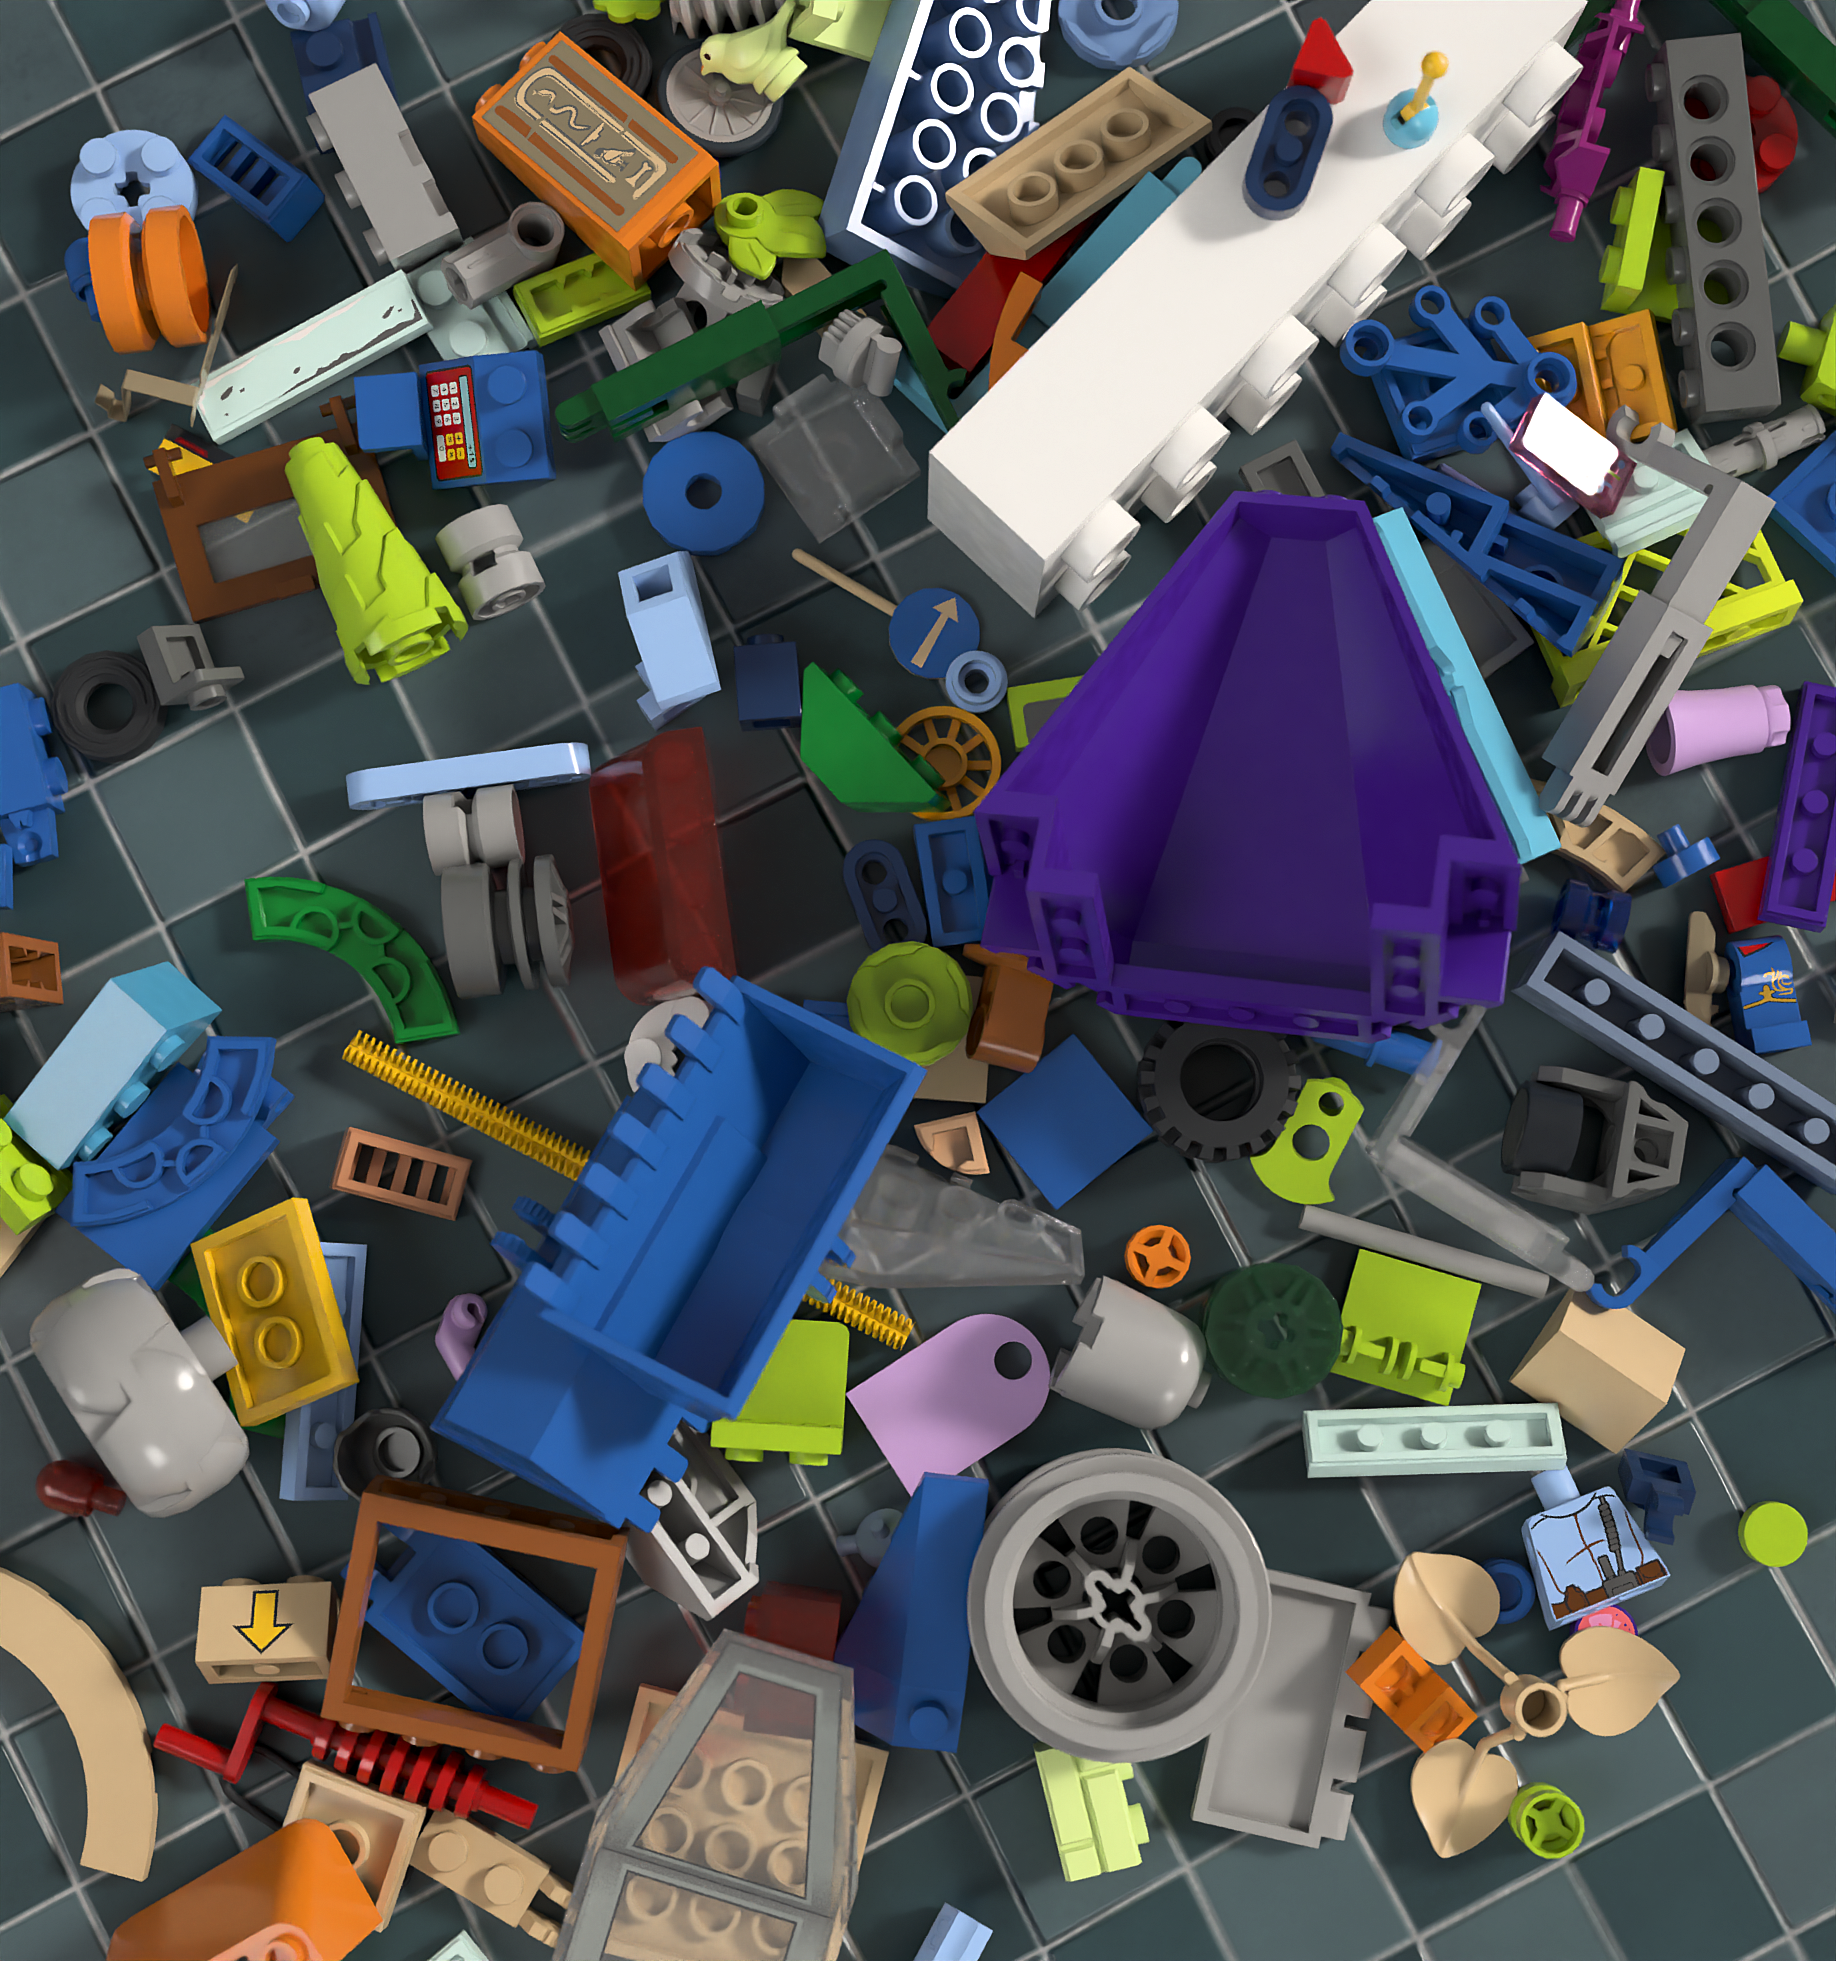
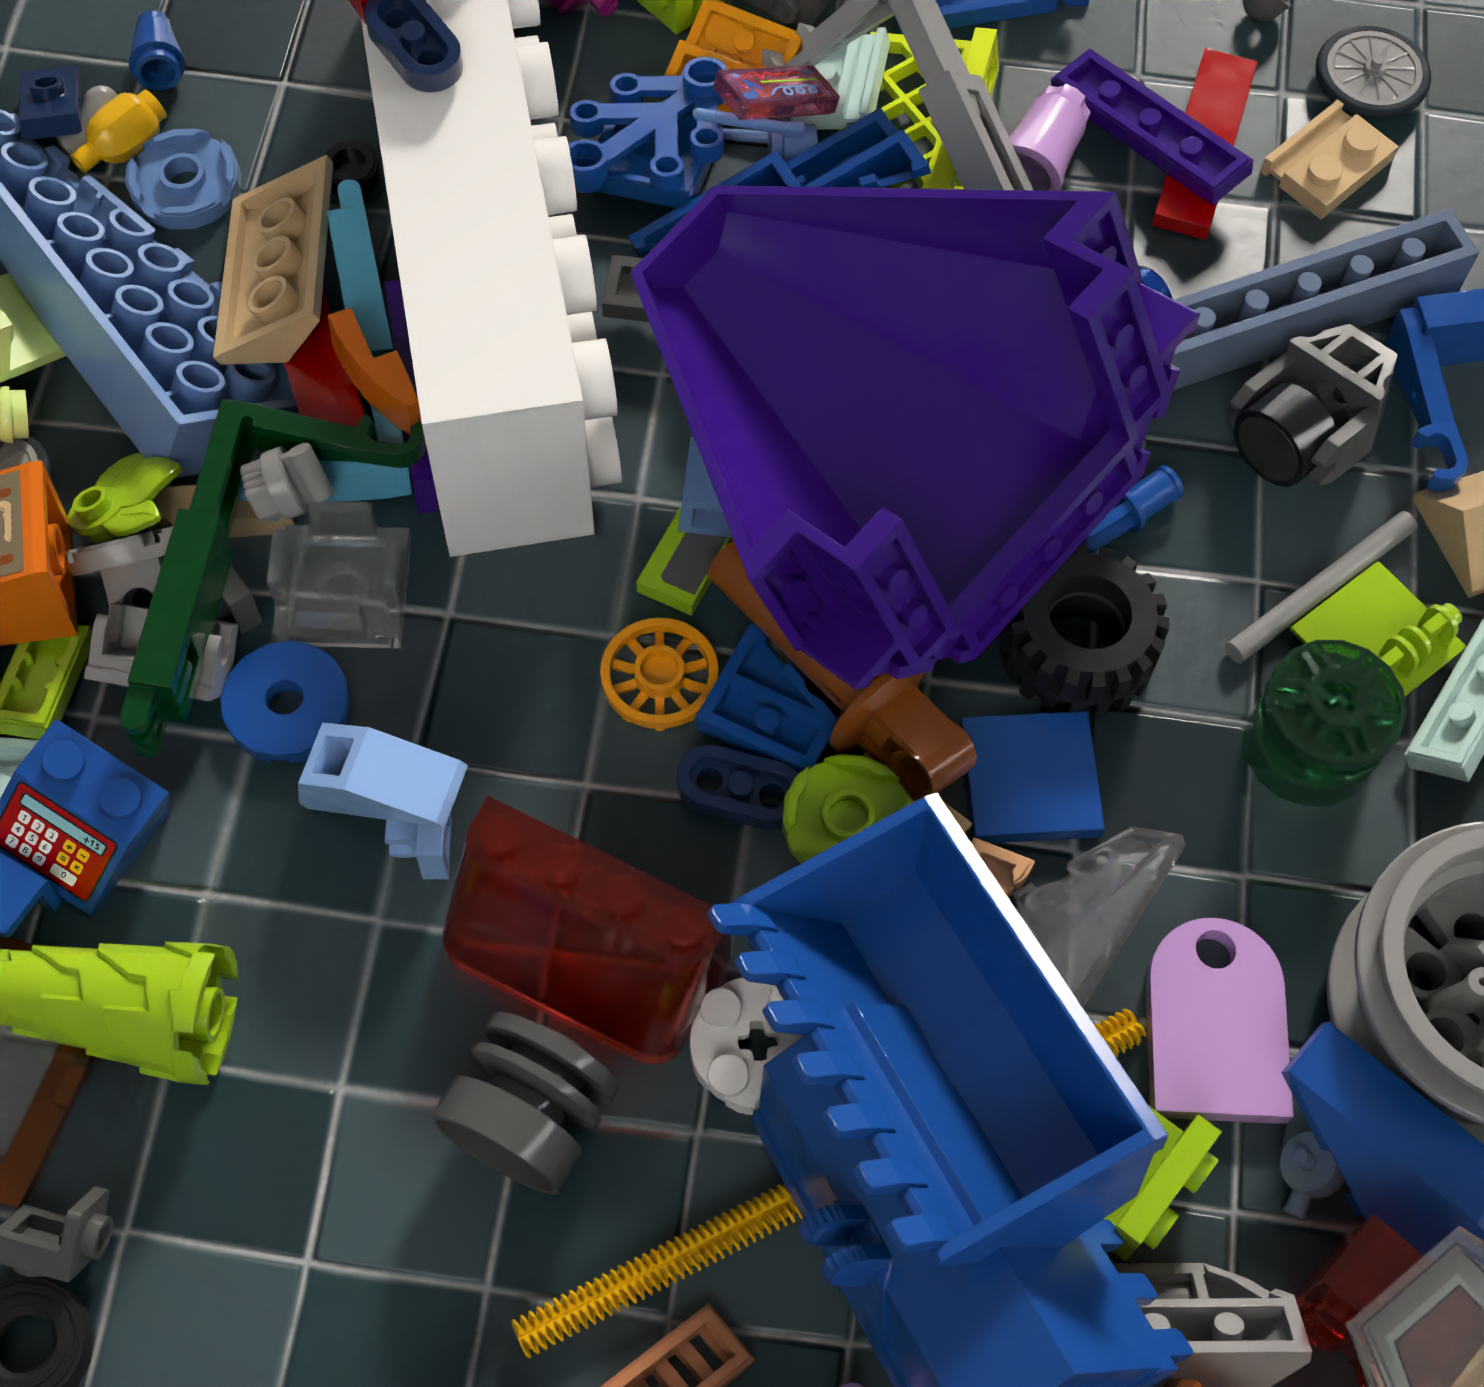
camera: 55 degrees left, 20 degrees down
green tile [244,877,461,1045] -> none
light blue beam [346,742,591,810] -> none
light grey wheel [423,784,525,876] -> none
light grey wheel [435,504,546,620] -> none
dark blue brick [733,634,802,732] -> none
blue piece [792,548,980,680] -> none
green slope [800,662,952,812] -> none
light blue plate [946,651,1008,713] -> none
light grey cylinder [1048,1275,1212,1430] -> none
orange wheel [1124,1225,1191,1289] -> none
lime piece [1250,1077,1364,1205] -> none
clear hinge [1365,1005,1594,1292] -> none
blue tile [1652,824,1720,889] -> none
dark tan piece [1683,911,1730,1027] -> none
blue leg [1724,935,1812,1055] -> none

